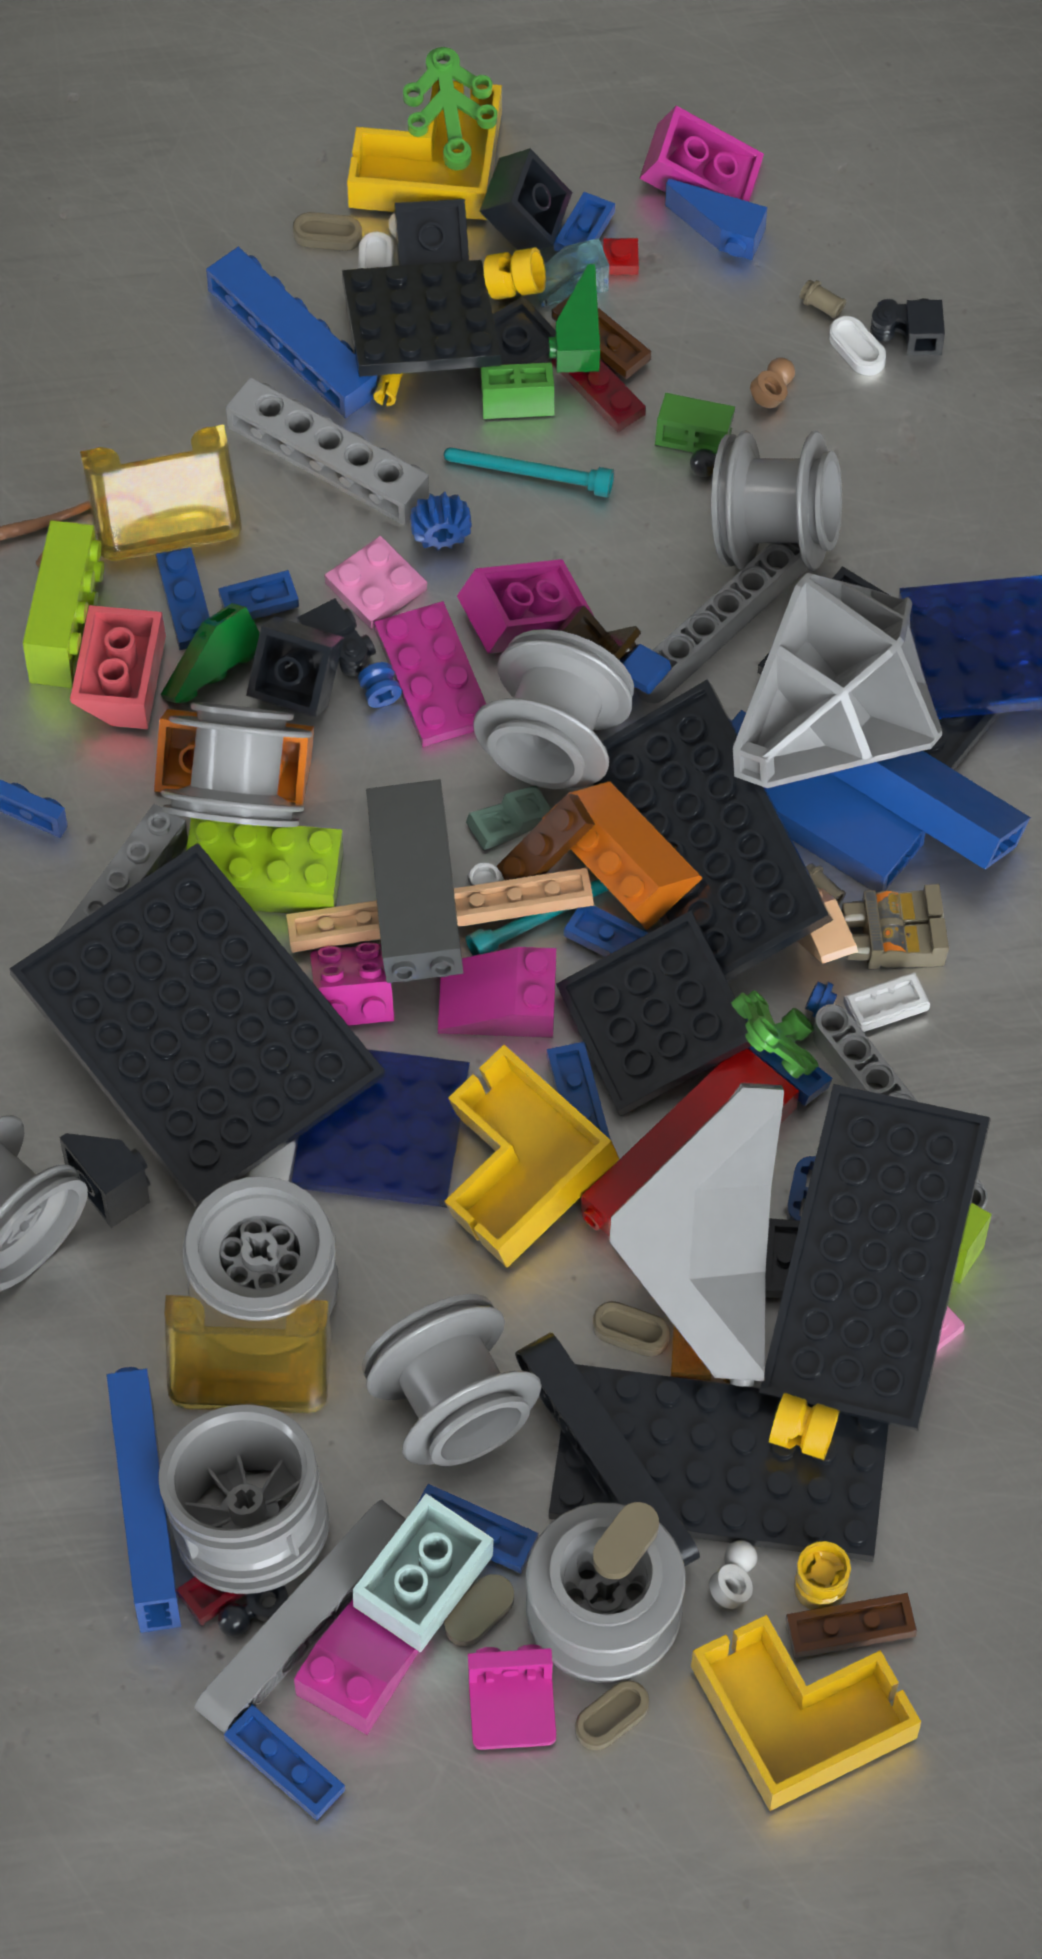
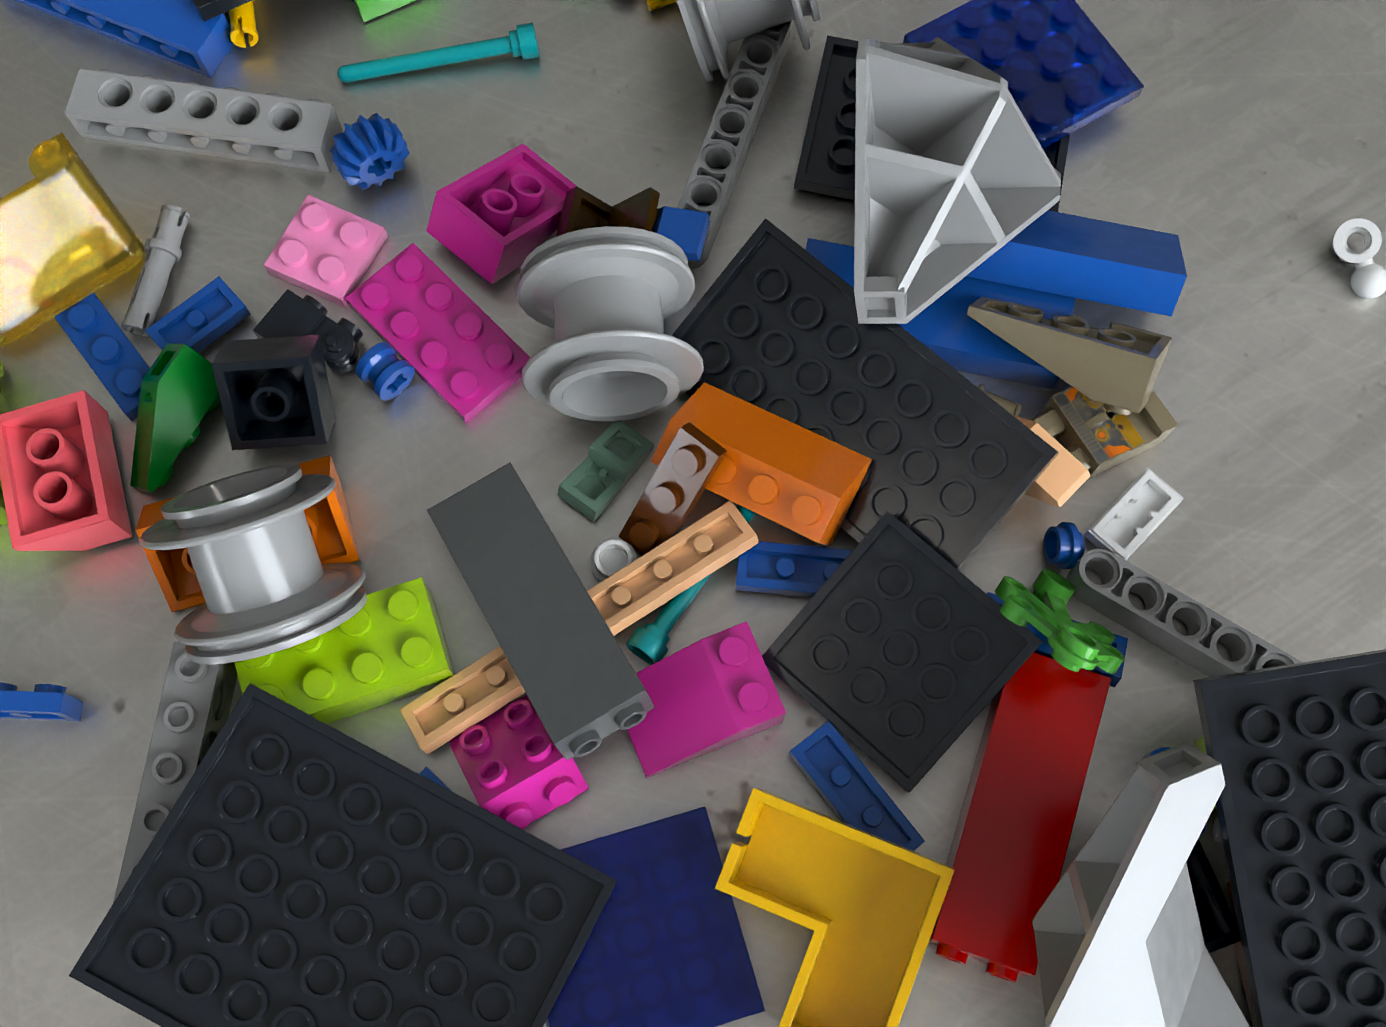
camera: 25 degrees left, 10 degrees up
none -> light grey pin [121,204,191,337]
none -> dark tan wedge [967,297,1172,415]

